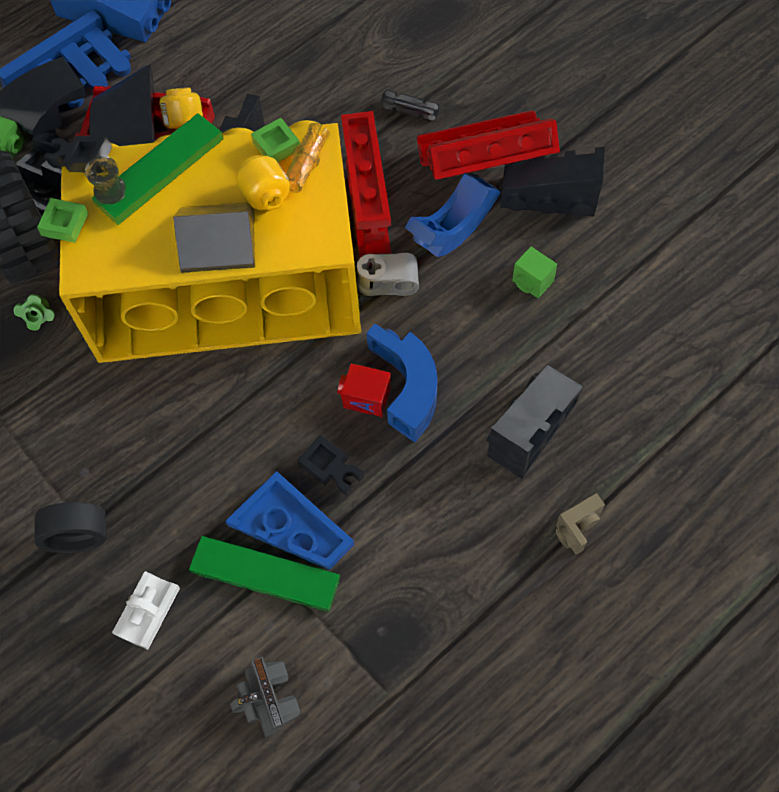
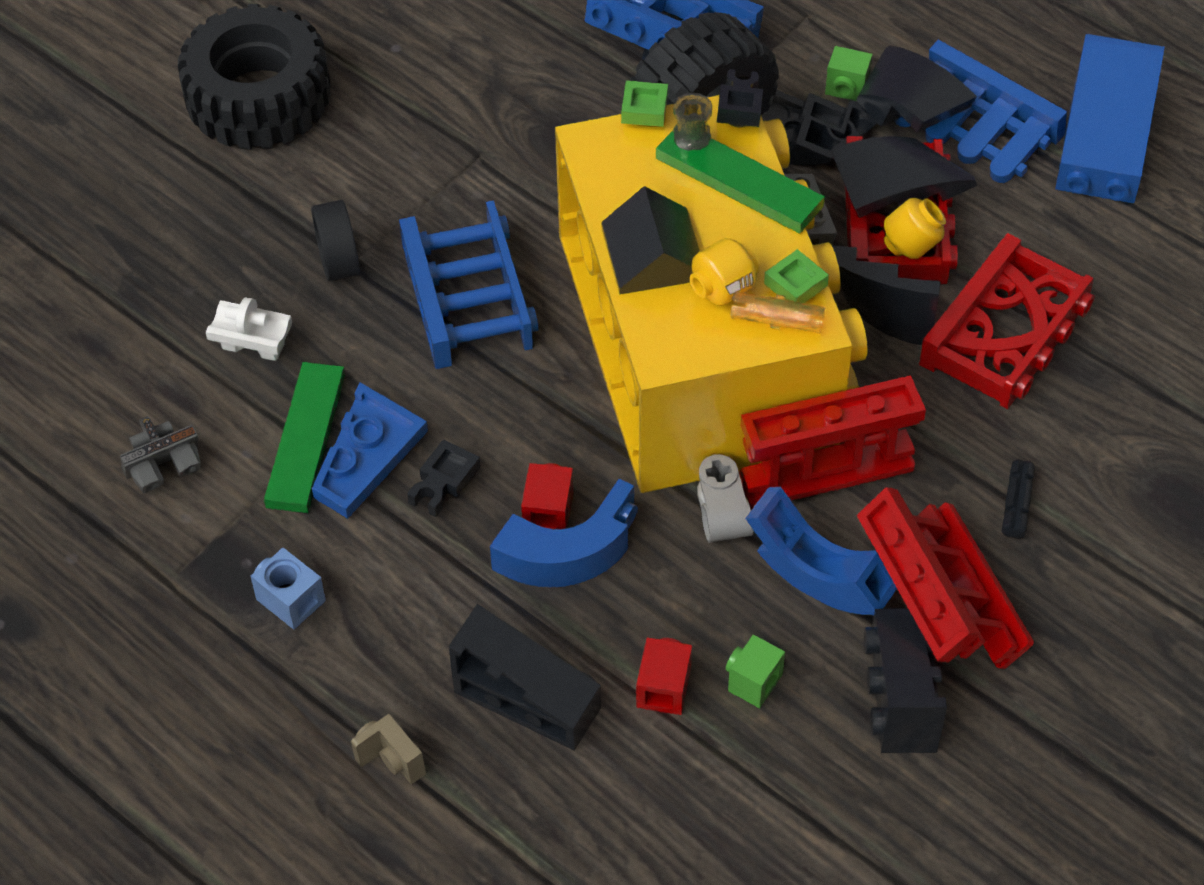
camera: 80 degrees right, 10 degrees down
none -> medium blue brick [251,548,326,630]
none -> blue fence [399,200,538,369]
none -> red brick [636,637,692,715]
none -> red fence [919,233,1095,410]

